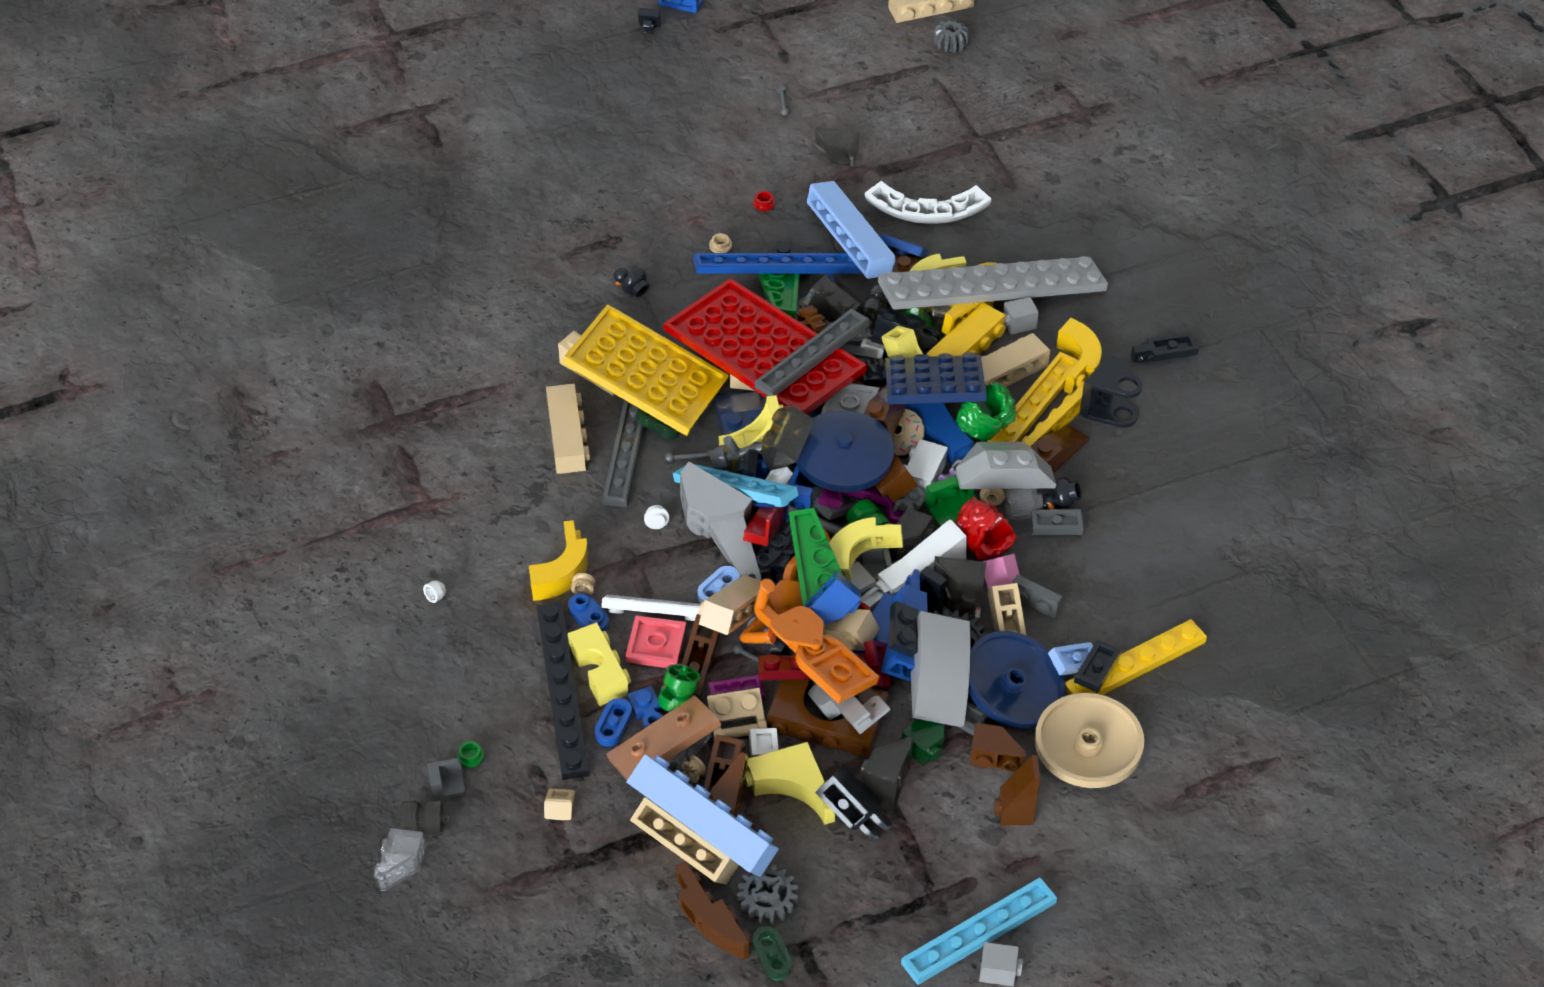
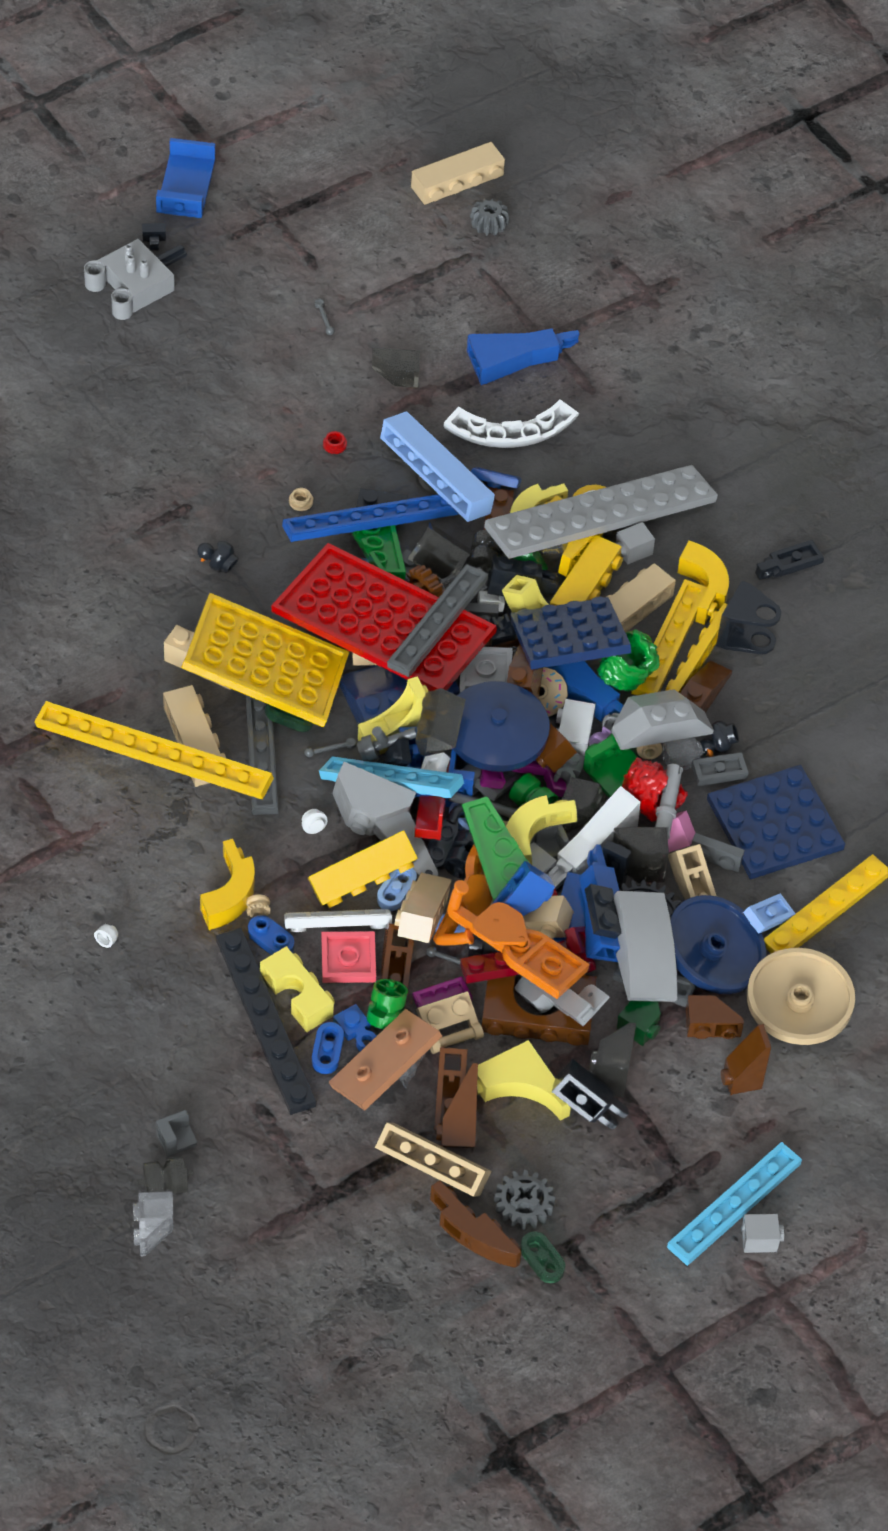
camera: 15 degrees left, 5 degrees up
green plate [457,741,484,768] -> none
tan slope [544,788,576,820] -> none
light blue brick [627,755,779,877] -> none
tan bush [681,755,707,783] -> none
white plate [748,728,778,758] -> none
black plate [1074,639,1121,693] -> none
none -> yellow plate [34,701,274,800]
none -> light grey piece [84,239,187,320]
none -> yellow brick [308,830,418,908]
none -> blue piece [467,329,580,385]
none -> light grey pin [653,764,683,840]
none -> dark blue plate [707,765,845,880]

